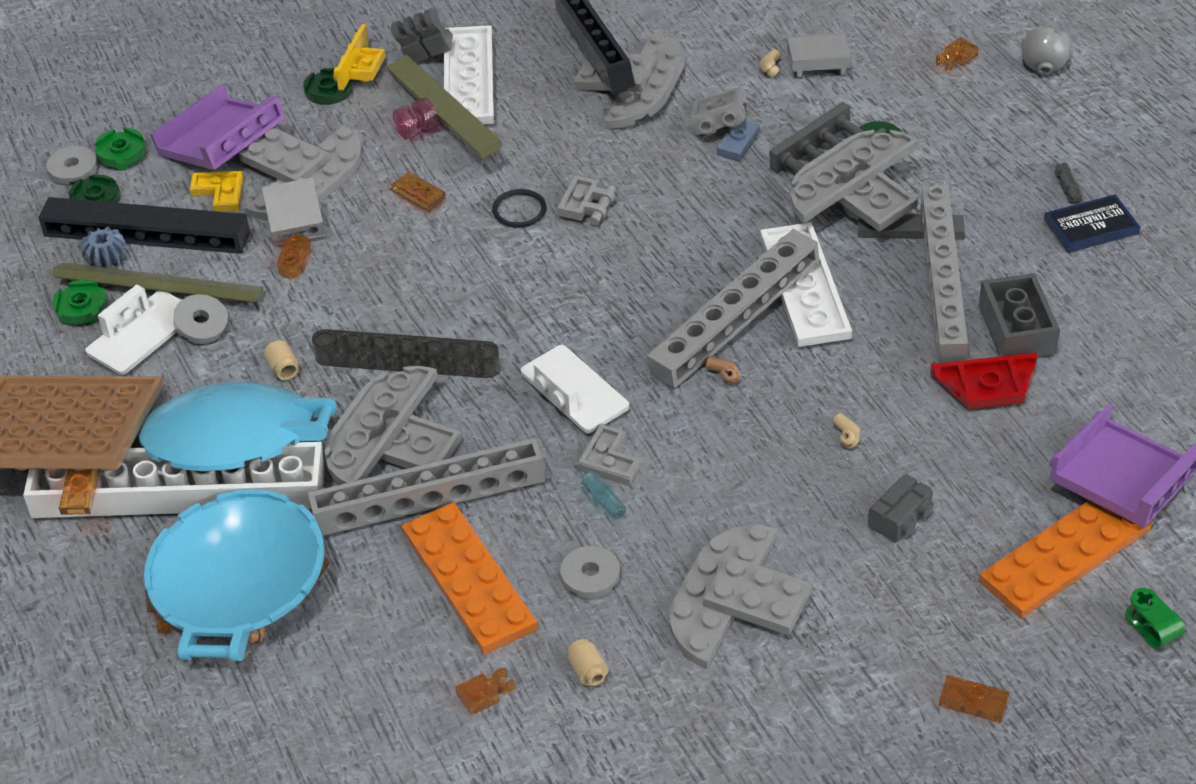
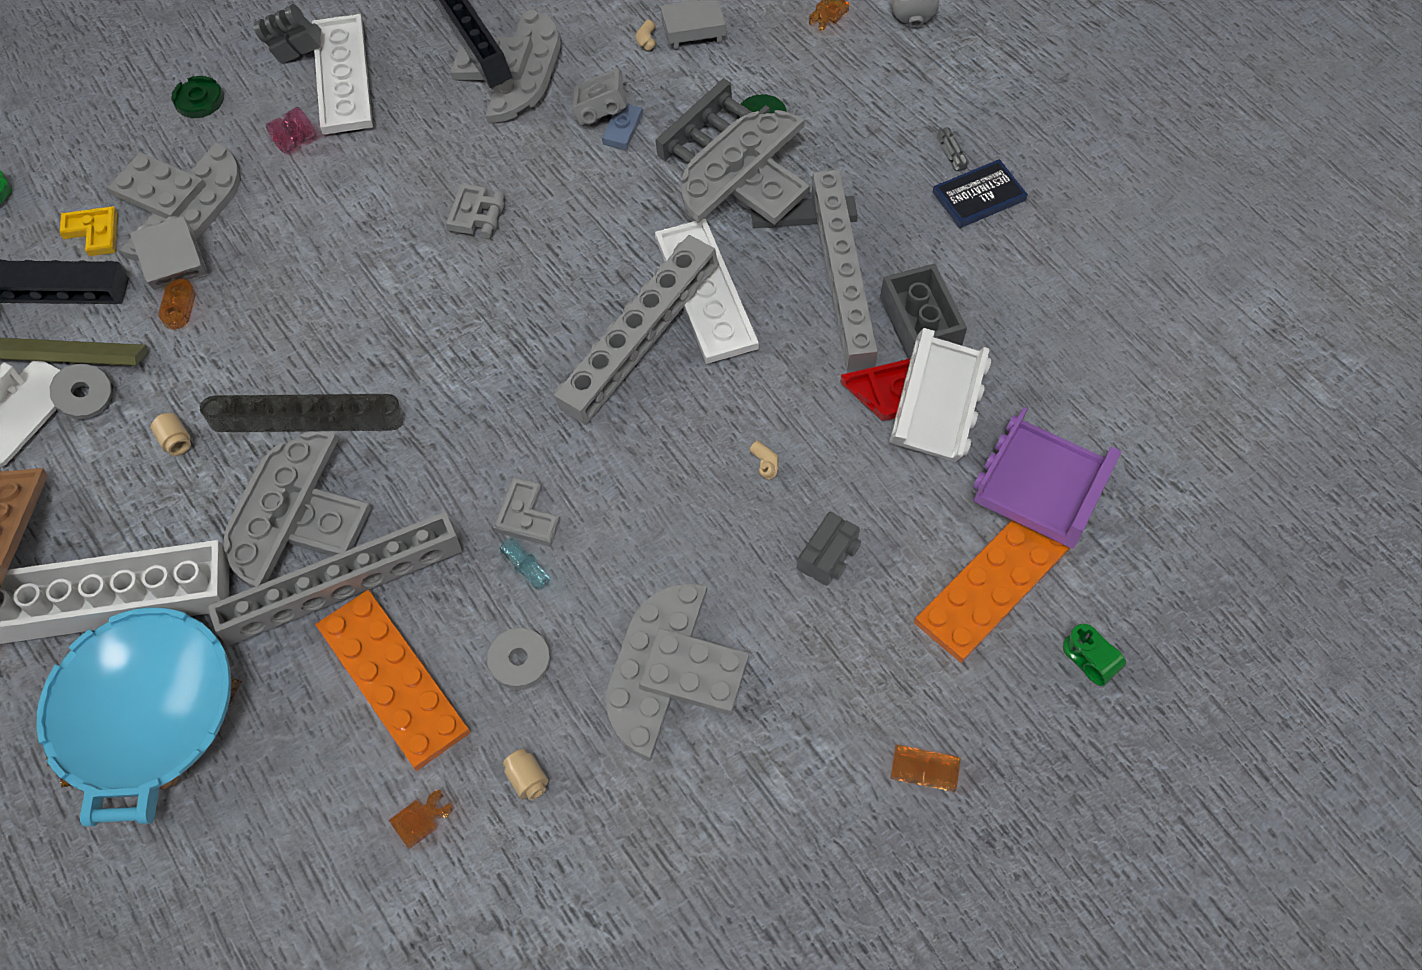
camera: 10 degrees left, 15 degrees up
medium azure dish [139,381,337,471] -> none
medium lavender panel [150,84,286,170] -> none
yellow bracket [333,24,386,90] -> none
olive tile [386,55,503,159] -> none
clear orange plate [391,171,446,212] -> none
black tyre [492,189,546,227] -> none
white bracket [521,345,629,433] -> none
medium nougat arm [706,356,740,385] -> none
none -> white panel [889,328,991,462]

